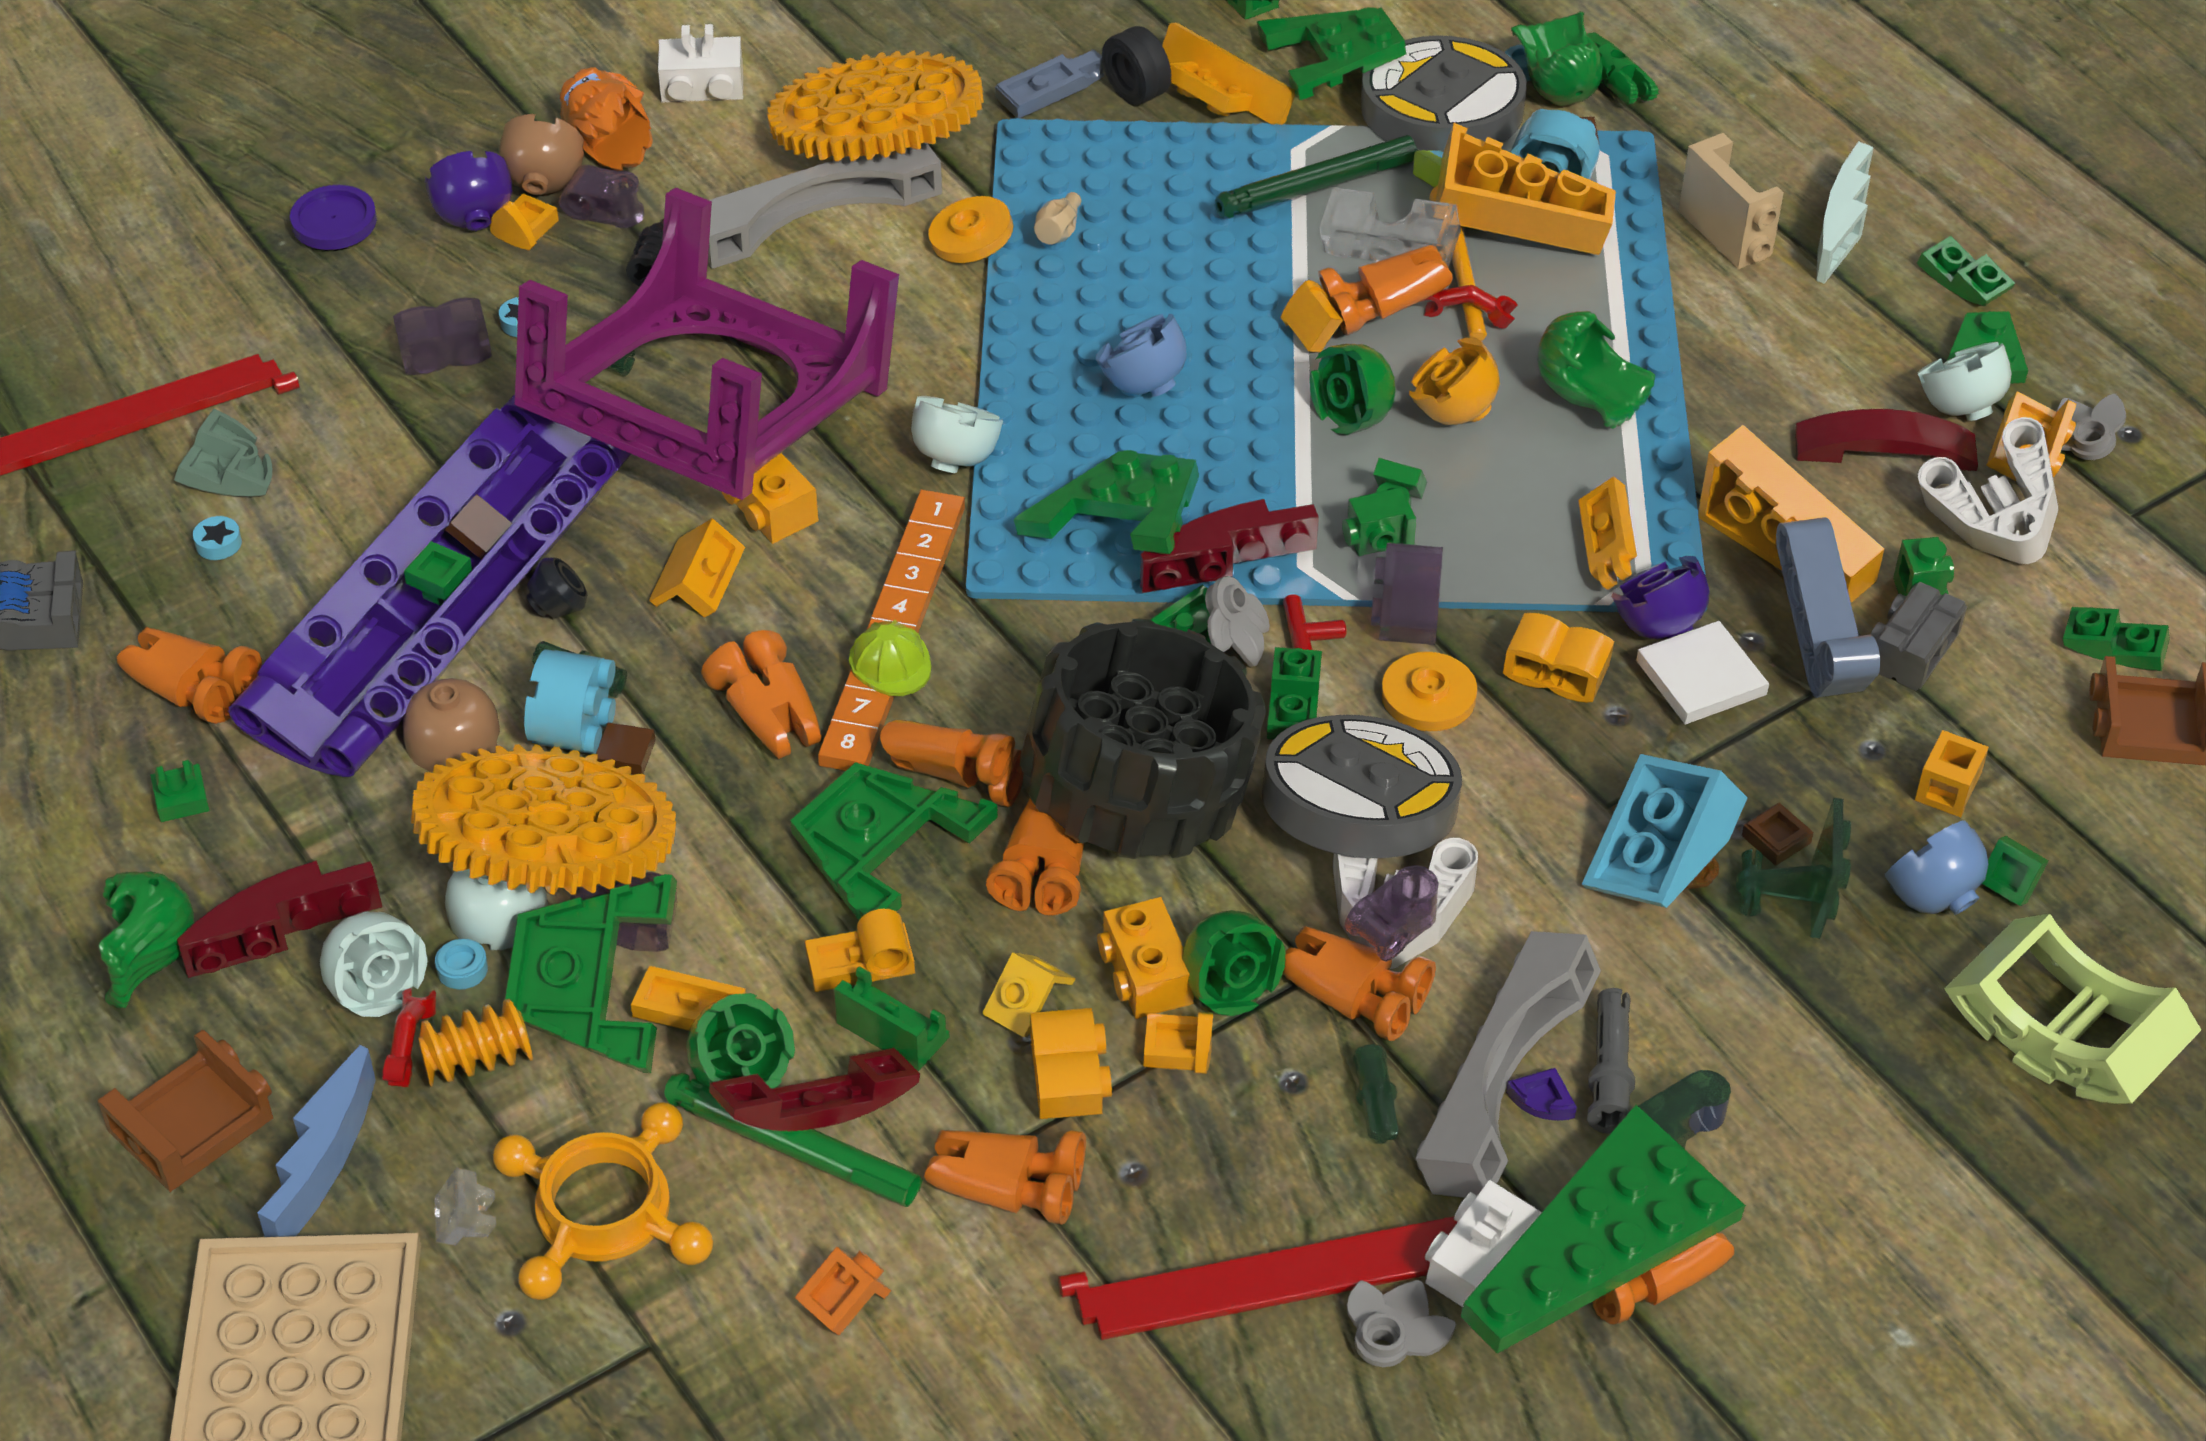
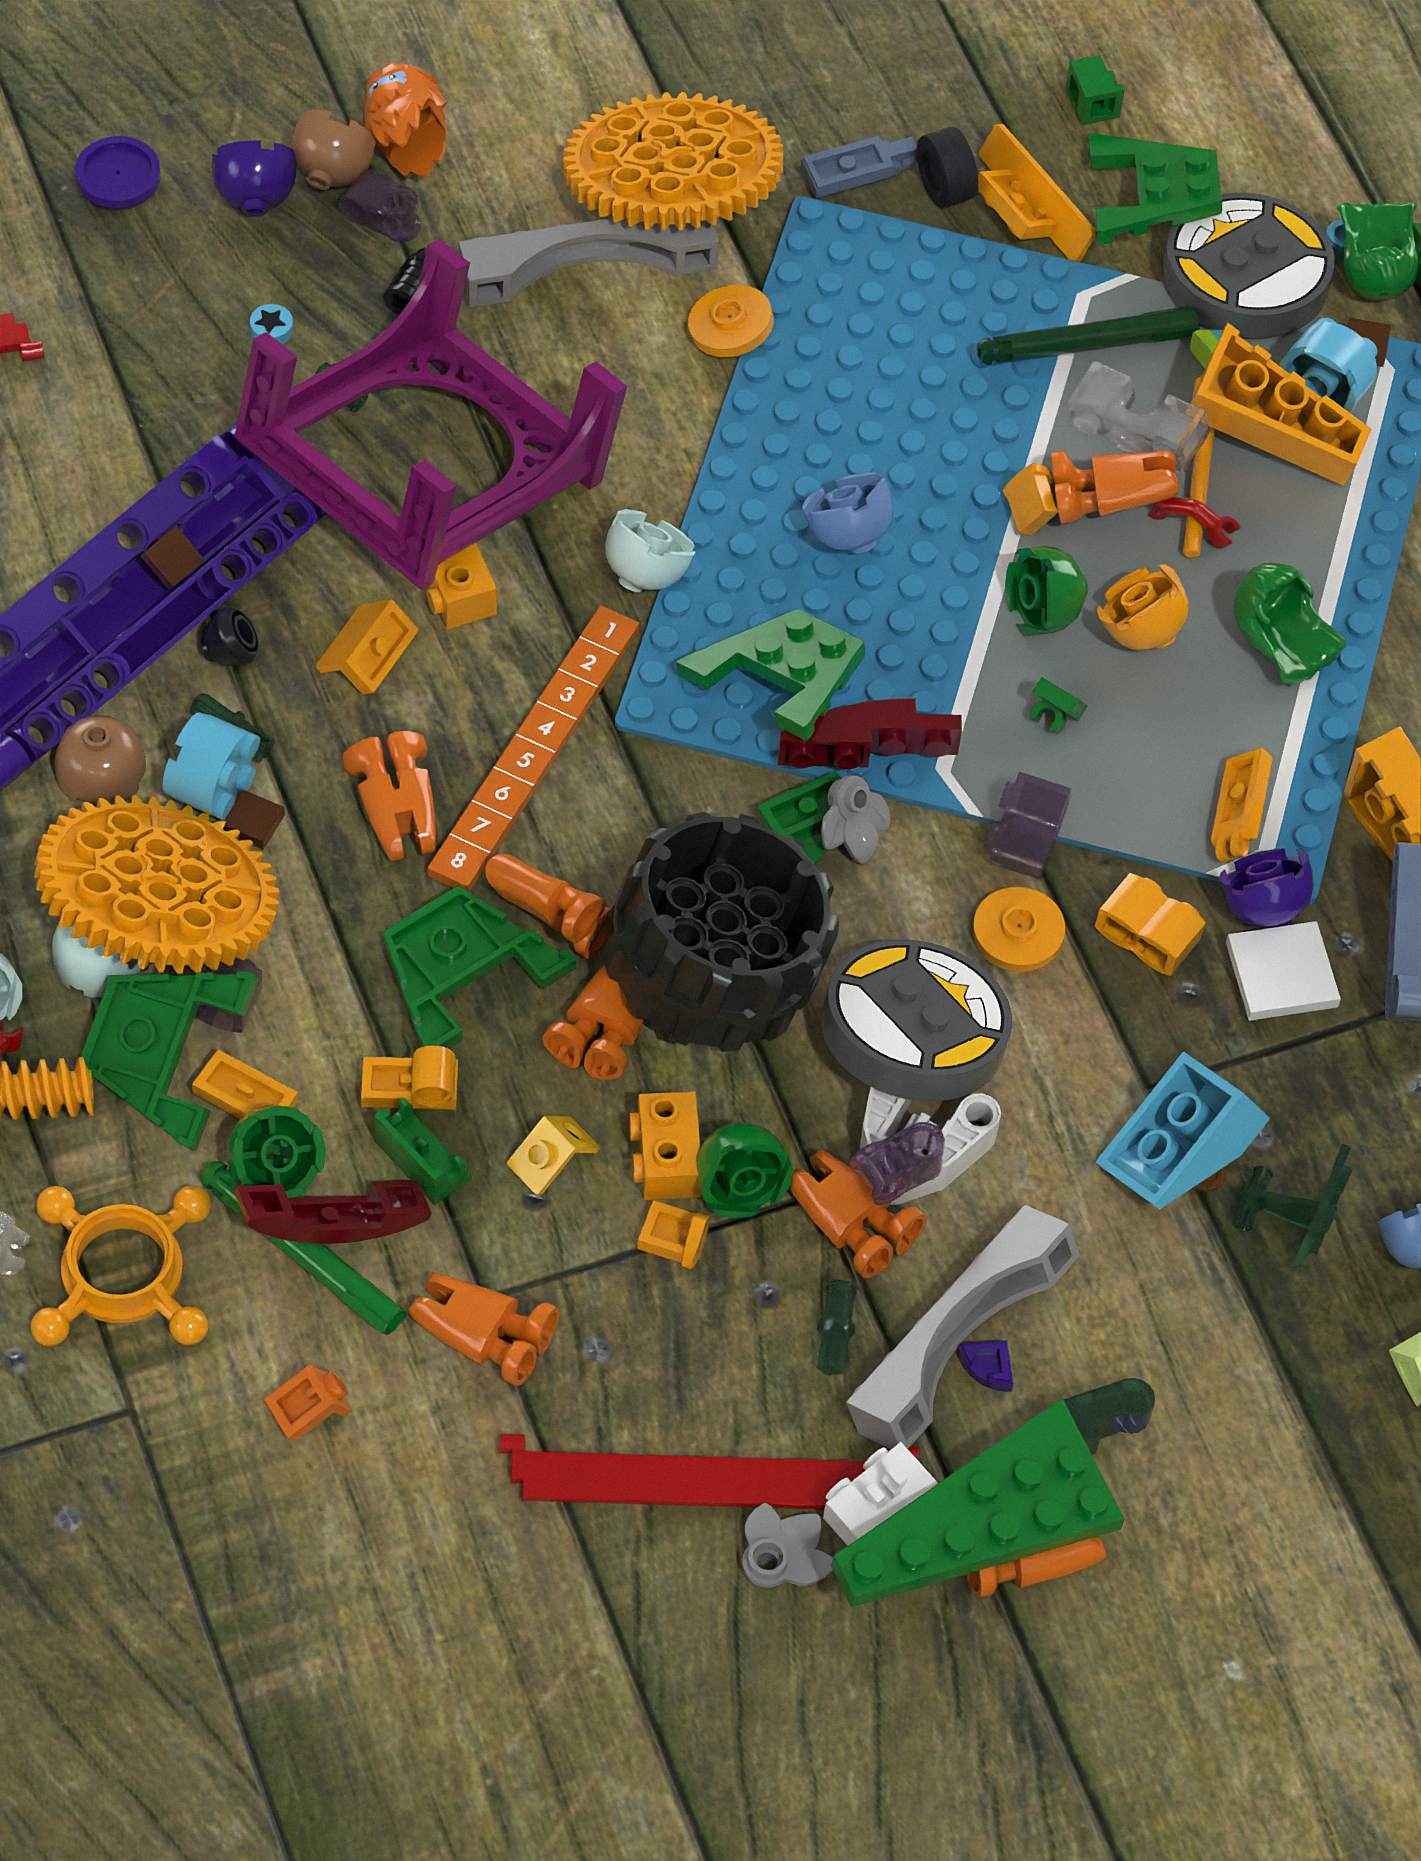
camera: 10 degrees right, 10 degrees up
clear purple brick [393,298,492,375] -> none
green tile [404,541,472,606] -> none
medium azure tile [435,939,488,990] -> none
light orange tile [490,193,559,250] -> none
white brick [658,24,743,102] -> none
lime piece [849,620,931,696] -> none
light orange brick [1030,1008,1112,1119] -> none
tan piece [1034,192,1082,245] -> none
green slope [1267,647,1322,740] -> none
red piece [1283,594,1347,650] -> none
green brick [1342,487,1417,556] -> none
dark grey pin [1587,988,1635,1134] -> none
reddish brown tile [1741,802,1814,866] -> none

